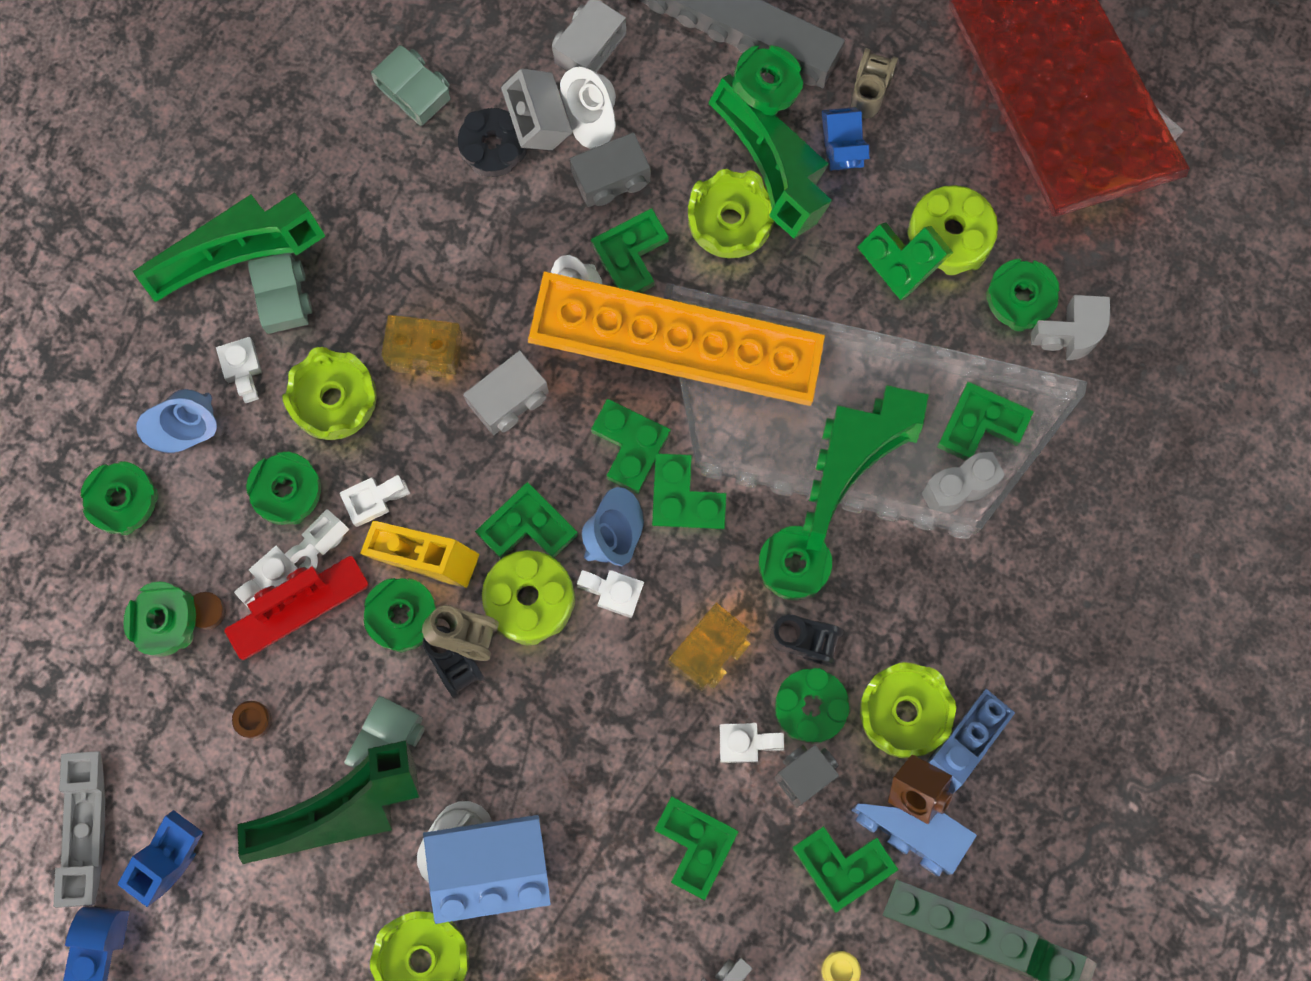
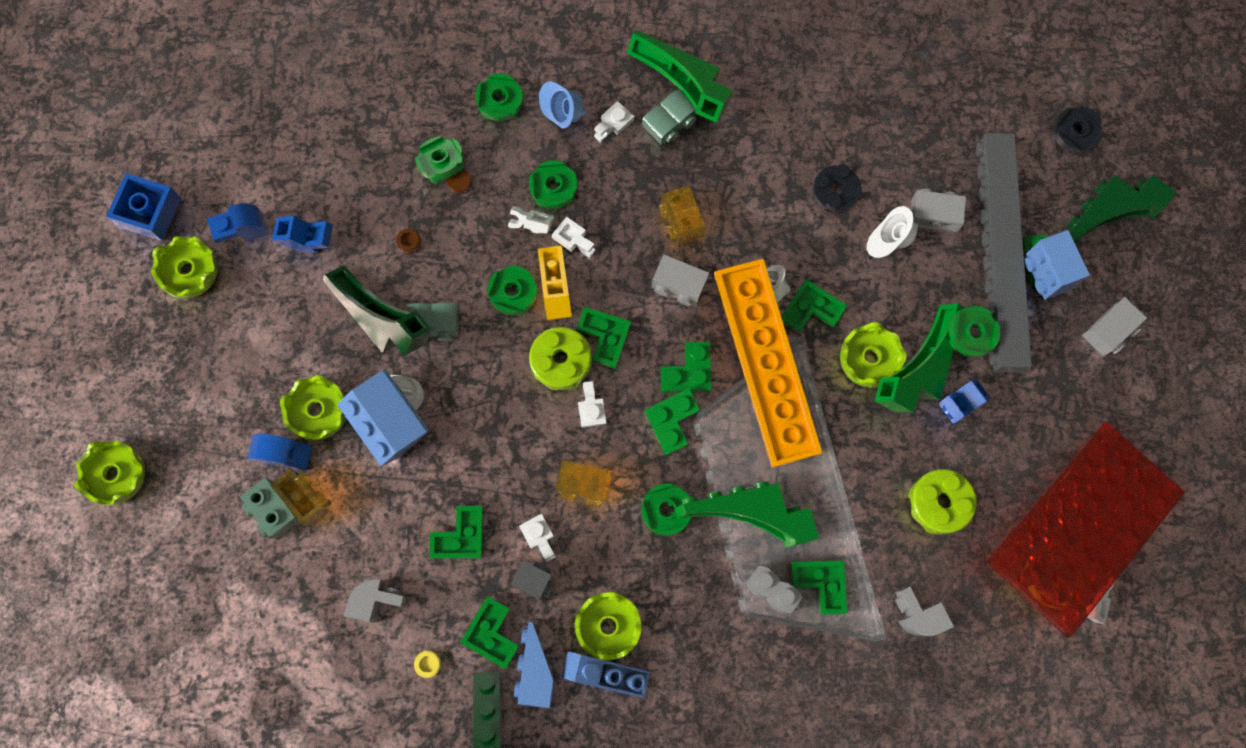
camera: 60 degrees right, 0 degrees up
light grey slope [53,751,105,908] -> none
red bracket [224,556,369,660] -> none
white plate [234,545,298,607] -> none
lime plate [282,347,377,440] -> none
sand green brick [371,45,451,126] -> none
dark tan piece [422,605,499,661] -> none
black piece [423,626,485,699] -> none
light grey brick [501,69,572,150] -> none
dark grey brick [570,132,651,208] -> none
medium blue piece [582,487,644,566] -> none
black piece [770,614,844,667] -> none
green plate [775,668,850,744] -> none
dark tan piece [850,48,898,119] -> none
green plate [857,222,953,300] -> none
reddish brown brick [888,754,953,824] -> none
green plate [986,259,1060,331] -> none

